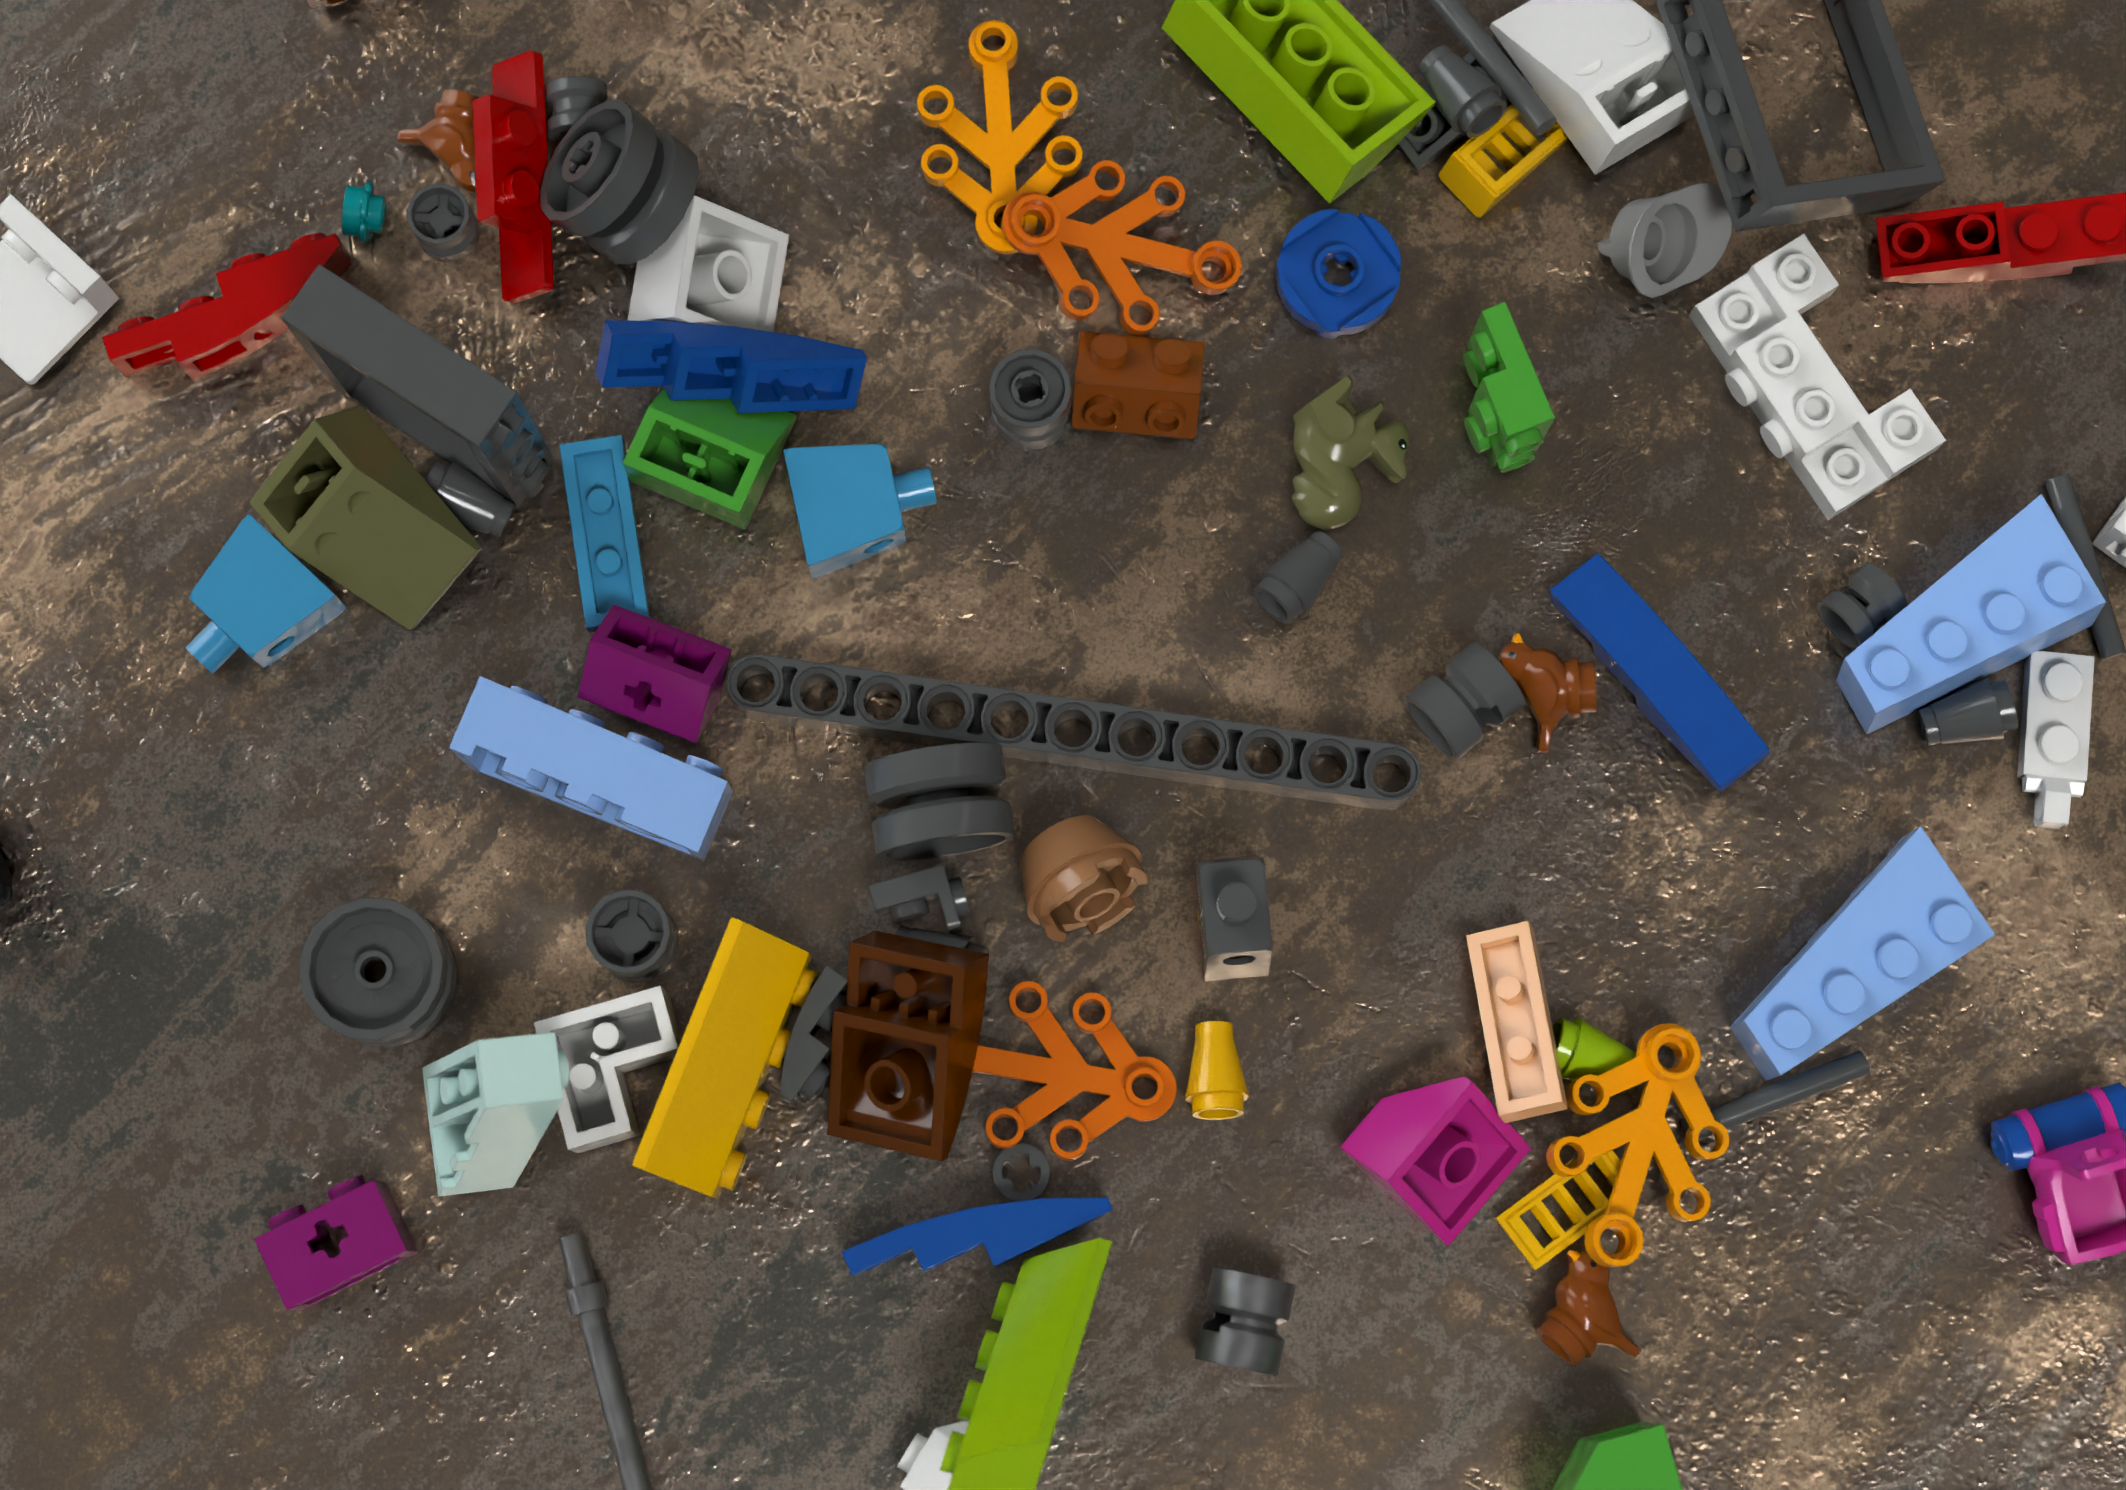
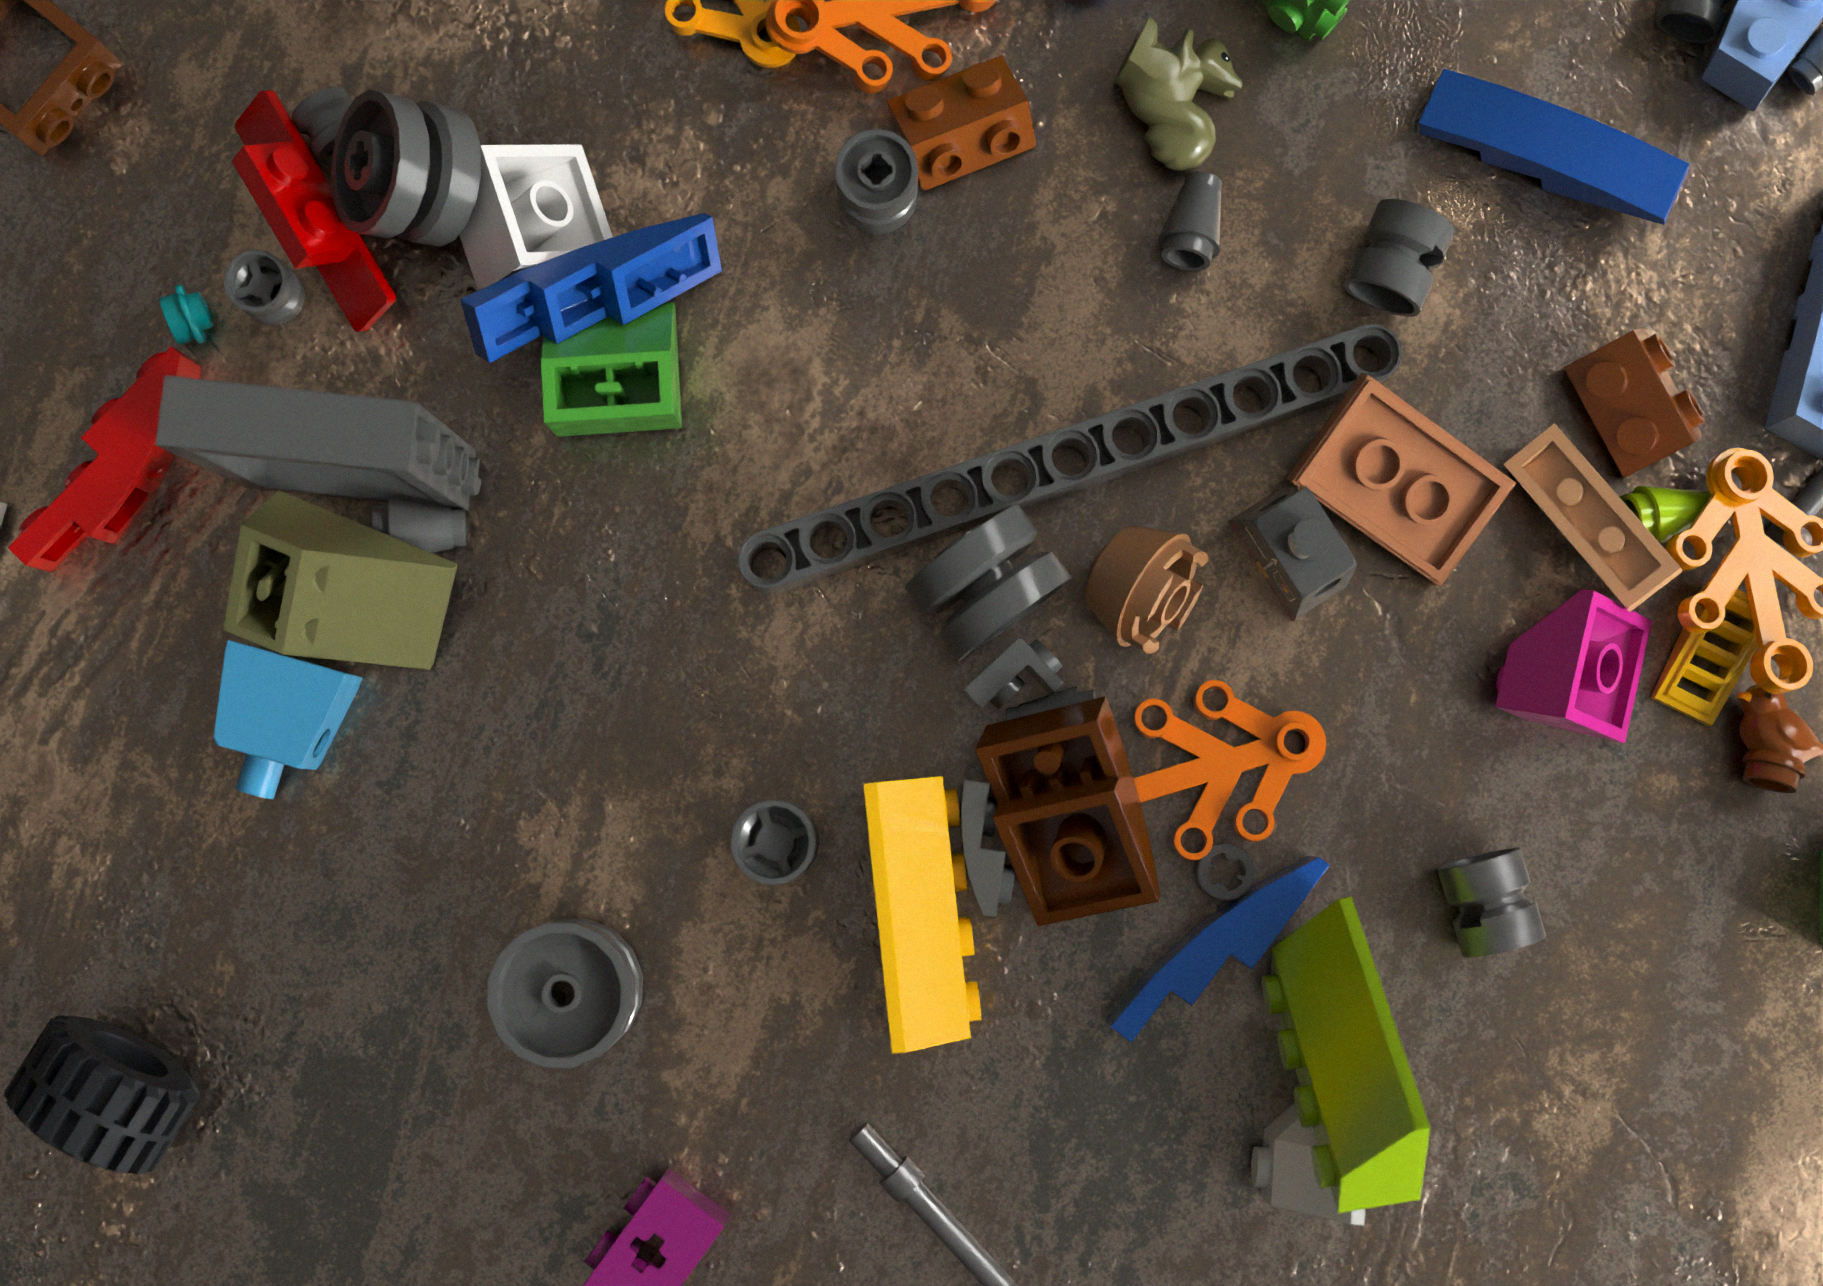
camera: 25 degrees left, 5 degrees up
dark orange animal [397,89,480,193] -> none
light aqua wedge [422,1032,569,1197] -> none
light blue wedge [449,676,733,861] -> none
white brick [534,986,682,1153] -> none
dark azure plate [559,435,651,633] -> none
magenta brick [578,604,732,743] -> none
dark azure torso [783,444,937,578] -> none
yellow cone [1185,1021,1250,1120] -> none
dark orange animal [1498,633,1597,753] -> none
none -> nougat tile [1286,373,1516,587]
none -> dark orange bracket [1564,328,1706,478]

